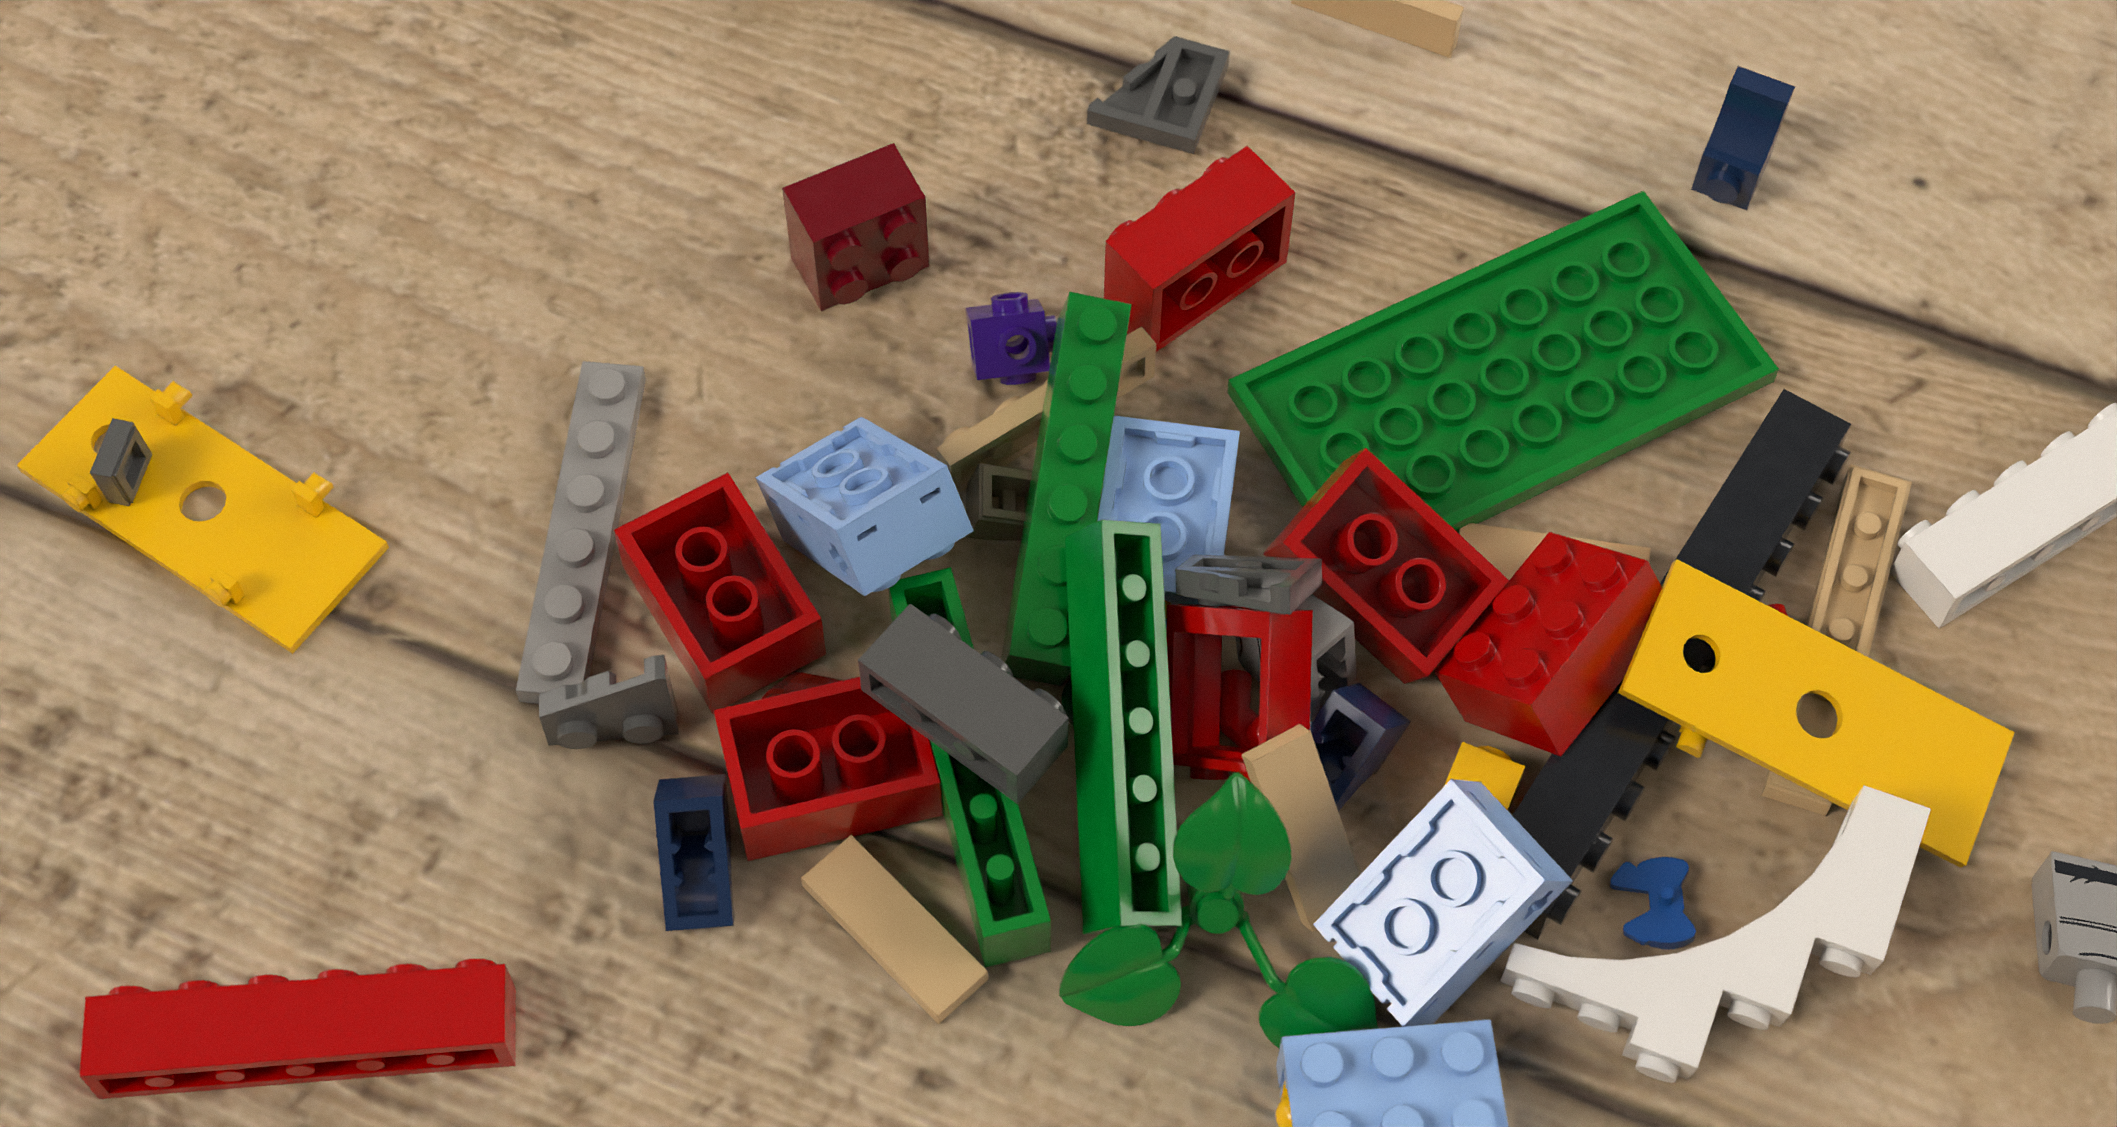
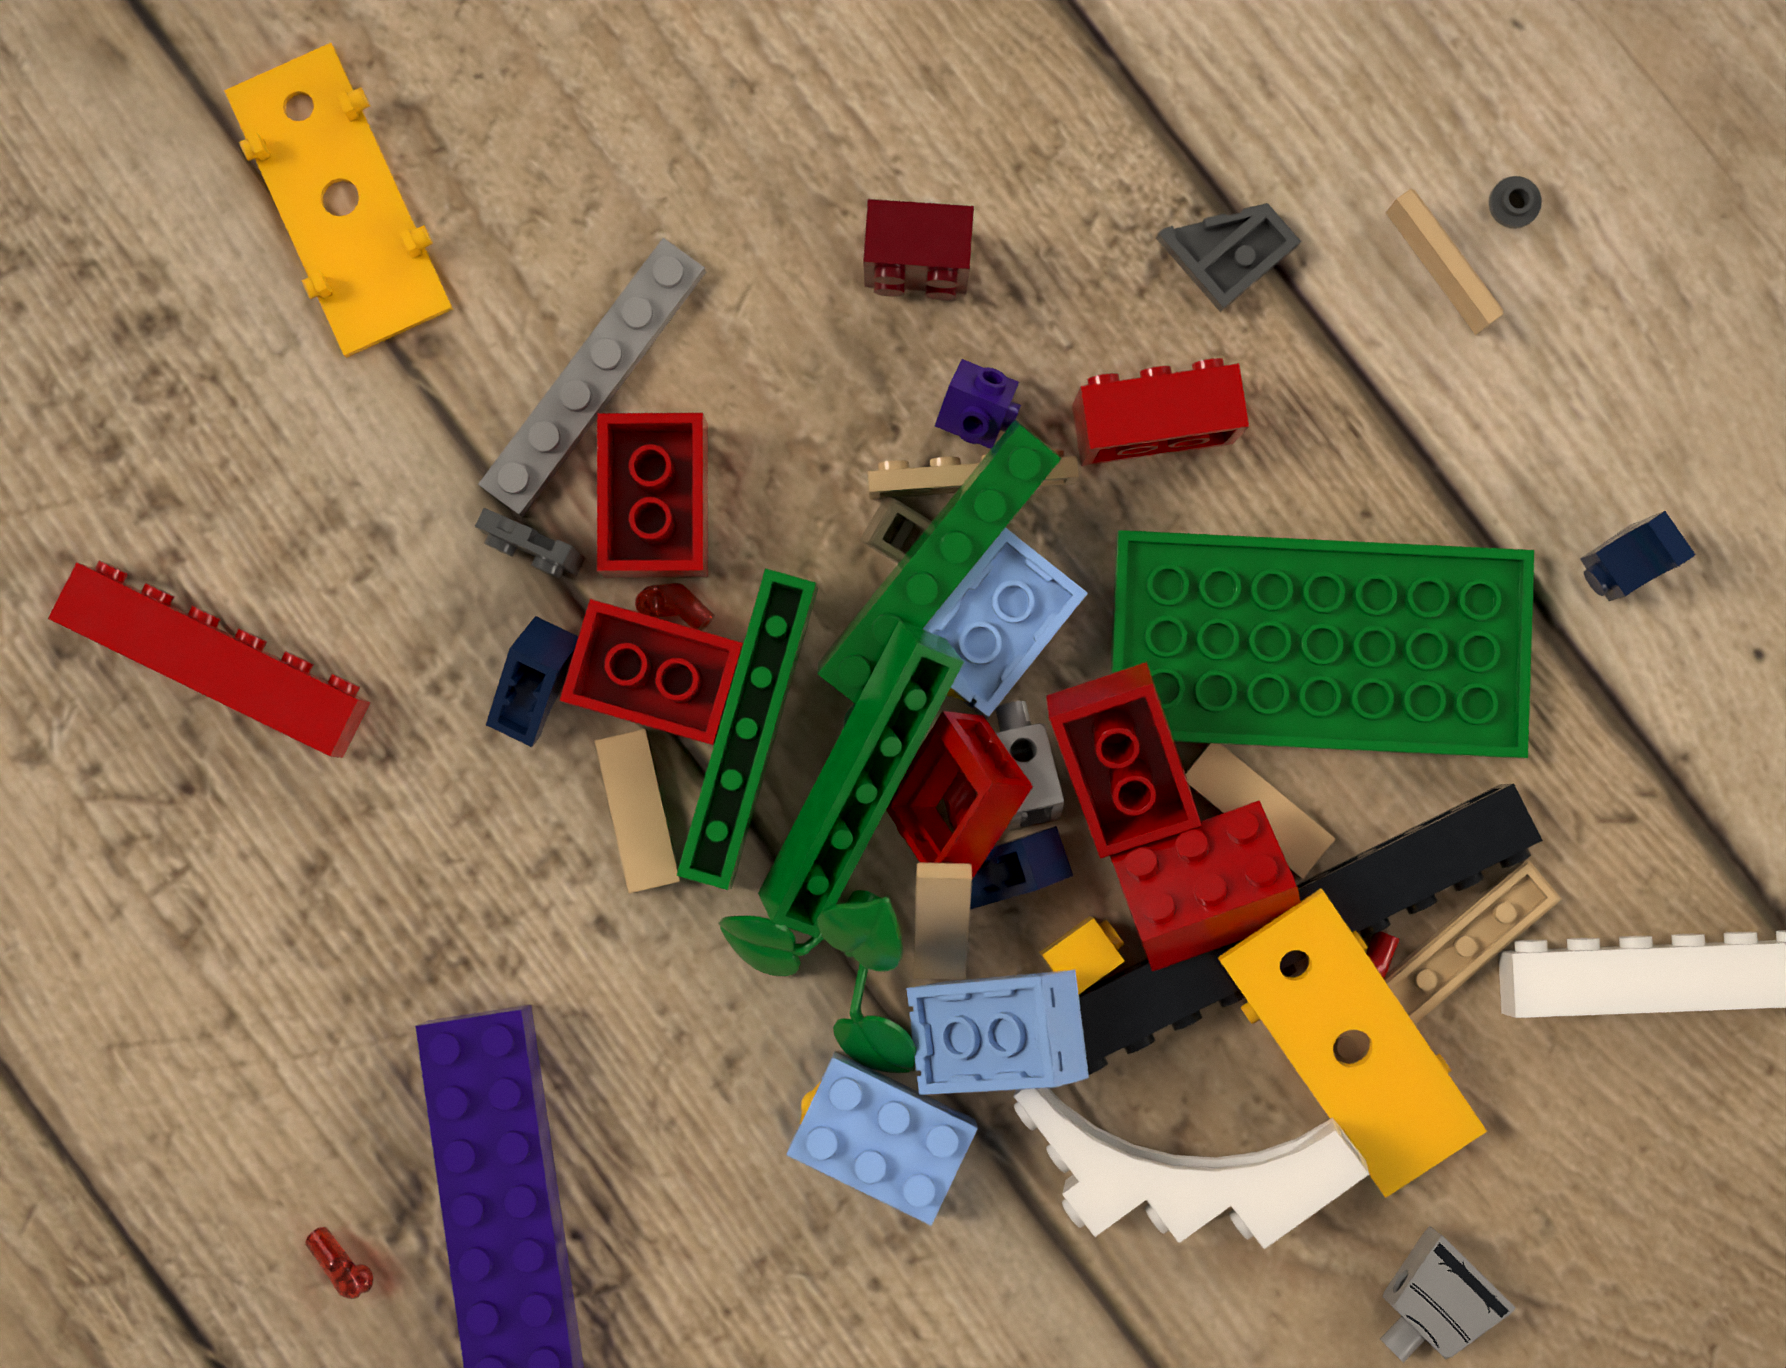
camera: 30 degrees right, 25 degrees up
dark grey tile [90,418,152,506] -> none
light blue piece [755,417,973,596] -> none
dark grey brick [858,604,1069,804] -> none
dark grey wing [1175,555,1322,614] -> none
blue piece [1610,857,1696,950] -> none

